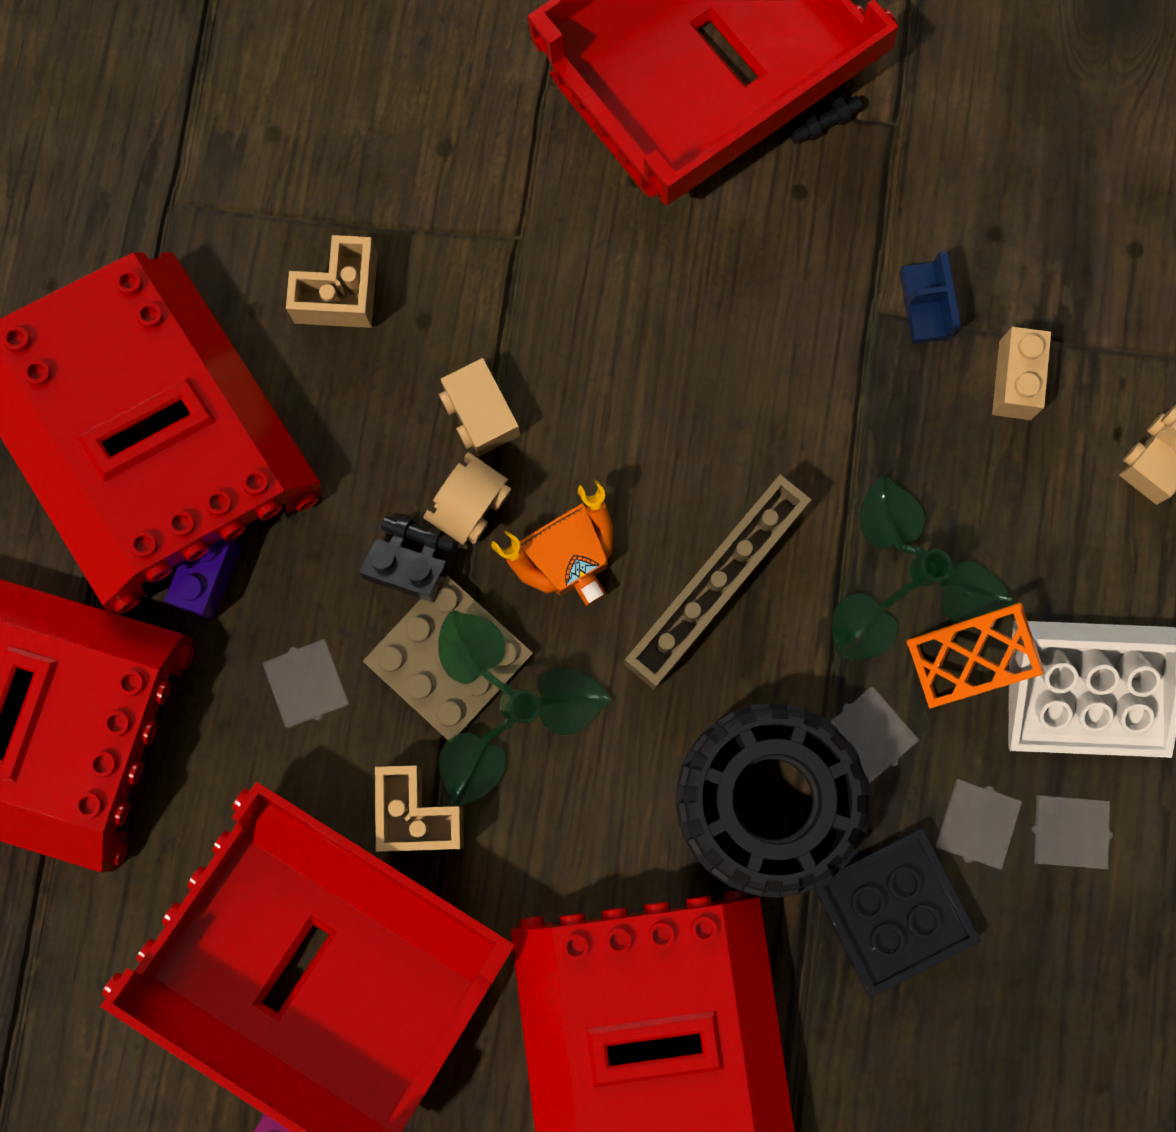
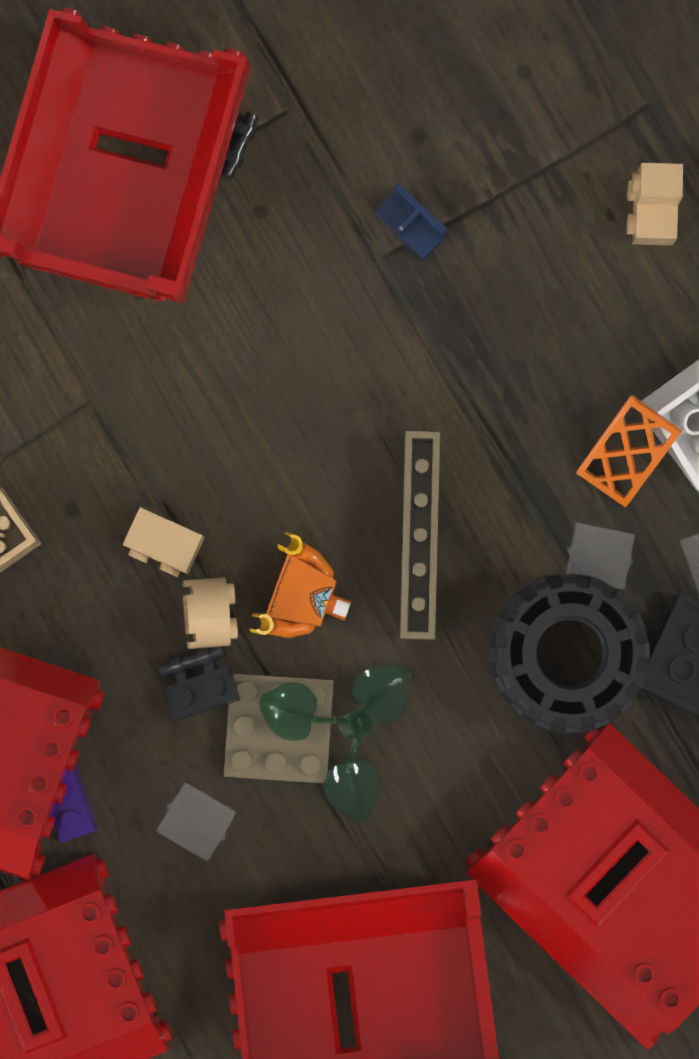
camera: 35 degrees left, 5 degrees up
tan brick [375,765,464,852] -> none
clear green plant [832,475,1014,660] -> none
tan brick [992,327,1051,420] -> none

